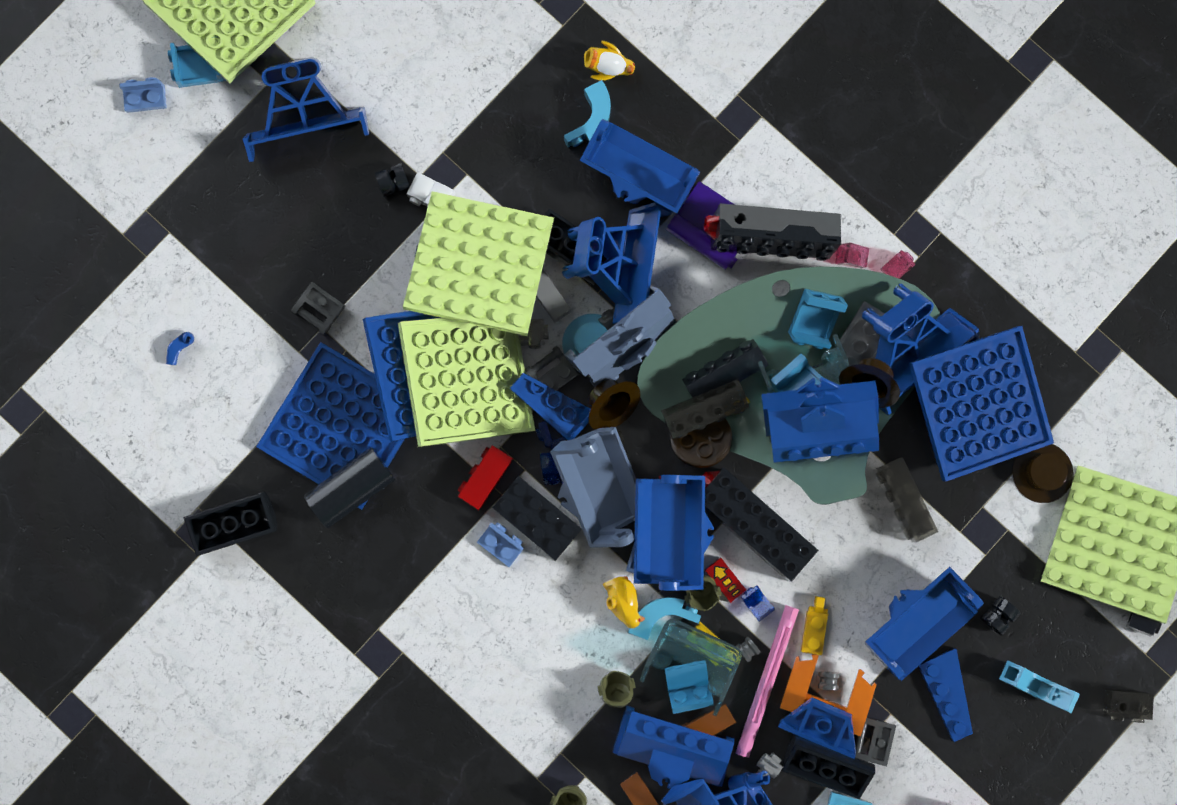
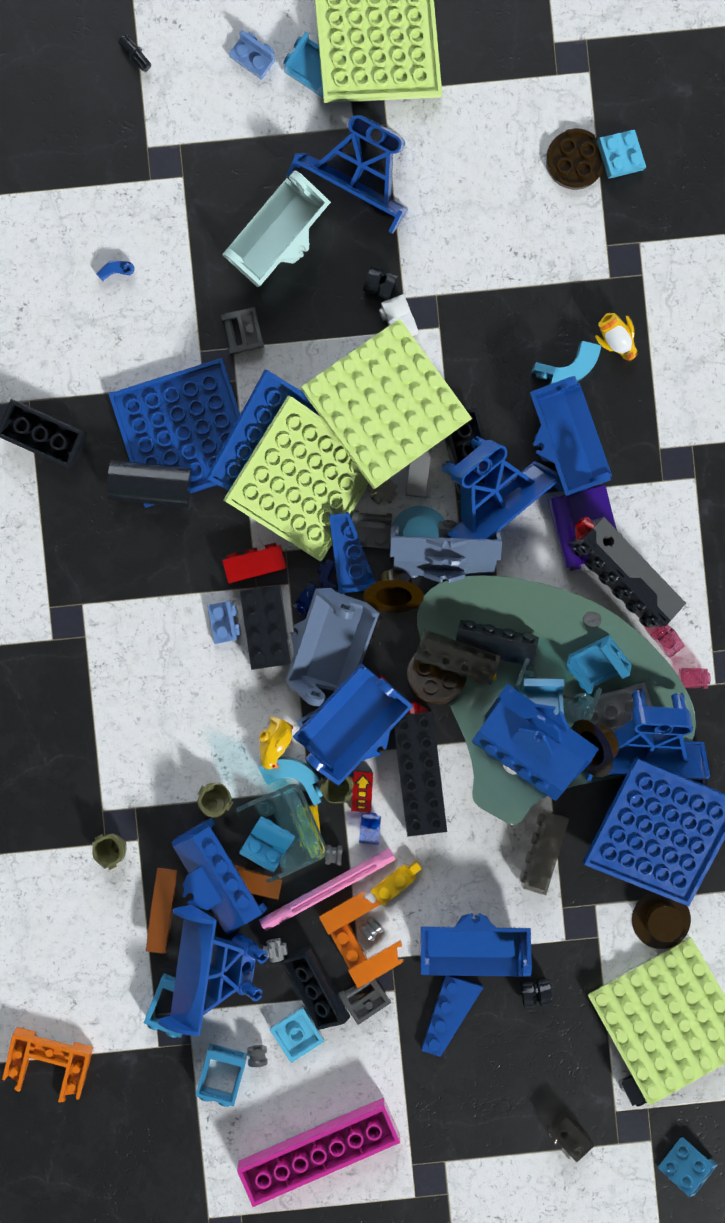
camera: 50 degrees right, 5 degrees up
blue wing [778,697,856,759] -> none
medium azure arch [999,660,1080,713] -> none
none -> black axle [118,34,151,72]
none -> light aqua piece [222,170,331,287]

